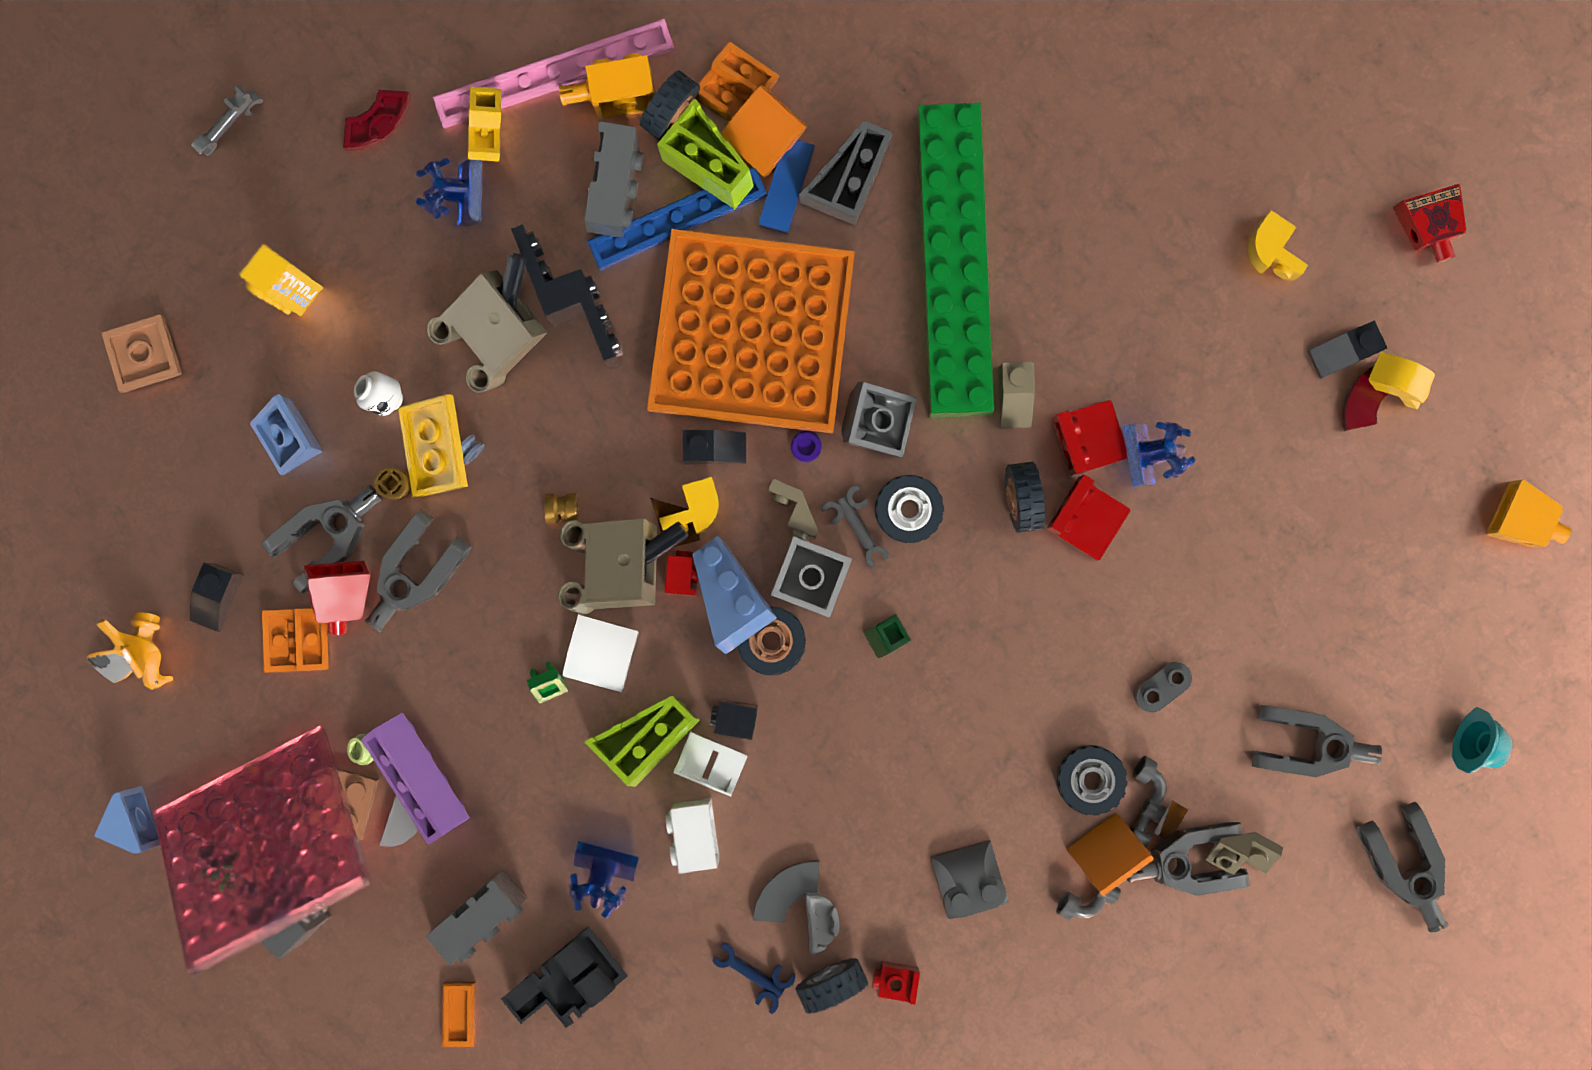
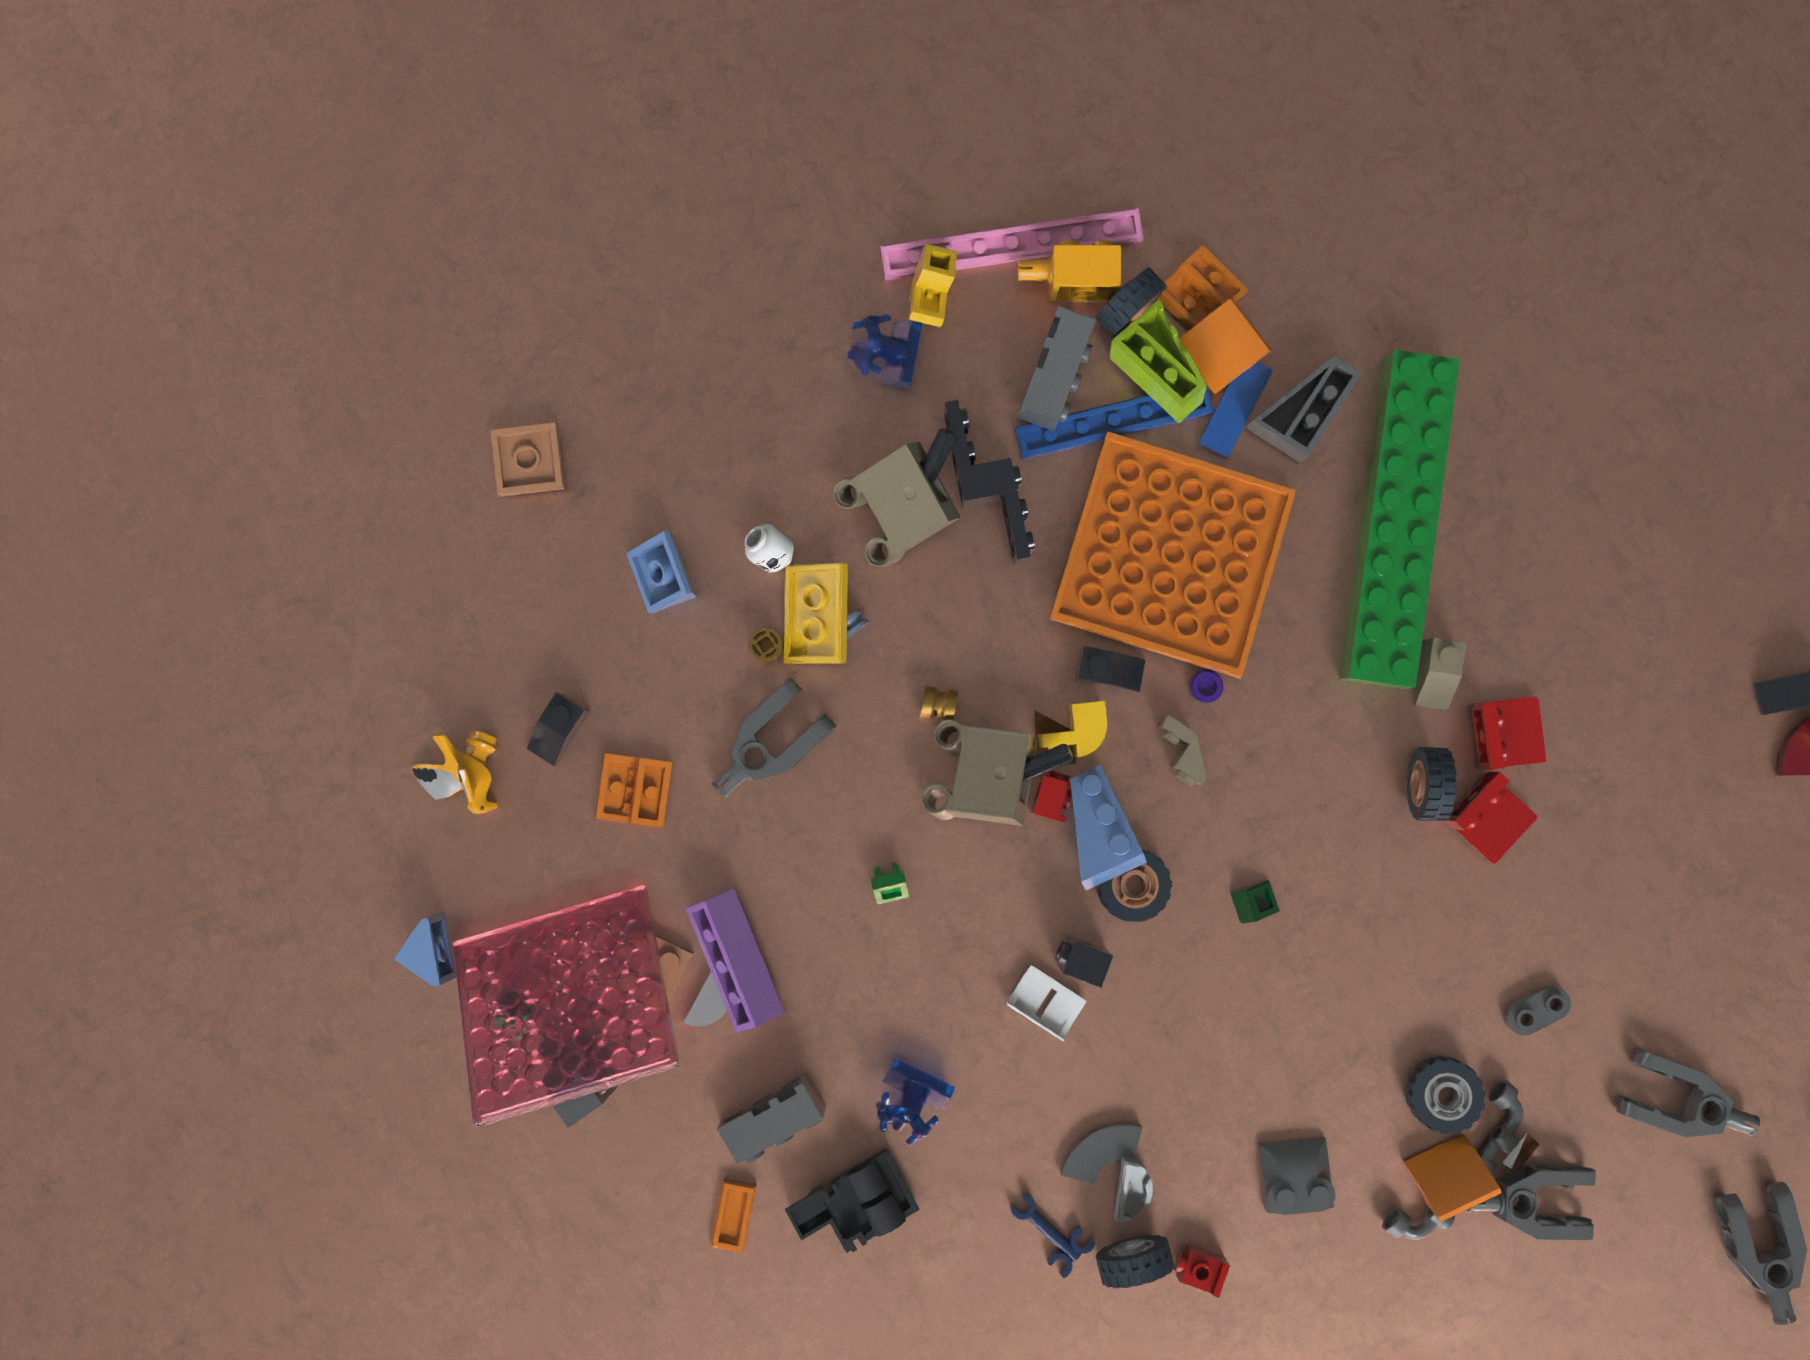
camera: 15 degrees right, 0 degrees up
dark grey bar [191,85,263,156] -> none
yellow brick [240,244,323,316] -> none
dark grey piece [262,485,383,594] -> none
torso [304,560,370,635] -> none
dark red tile [343,90,411,151] -> none
yellowish green plate [347,734,373,765] -> none
white slope [562,615,639,693] -> none
lime wedge [584,696,700,787] -> none
white brick [666,798,720,873] -> none
light grey brick [771,536,852,618] -> none
dark grey bar [821,485,889,568] -> none
dark grey slope [841,382,917,458] -> none
black wheel [875,475,944,543] -> none
clear blue piece [1123,422,1196,487] -> none
dark tan slope [1206,832,1283,876] -> none
yellow brick [1248,210,1308,281] -> none

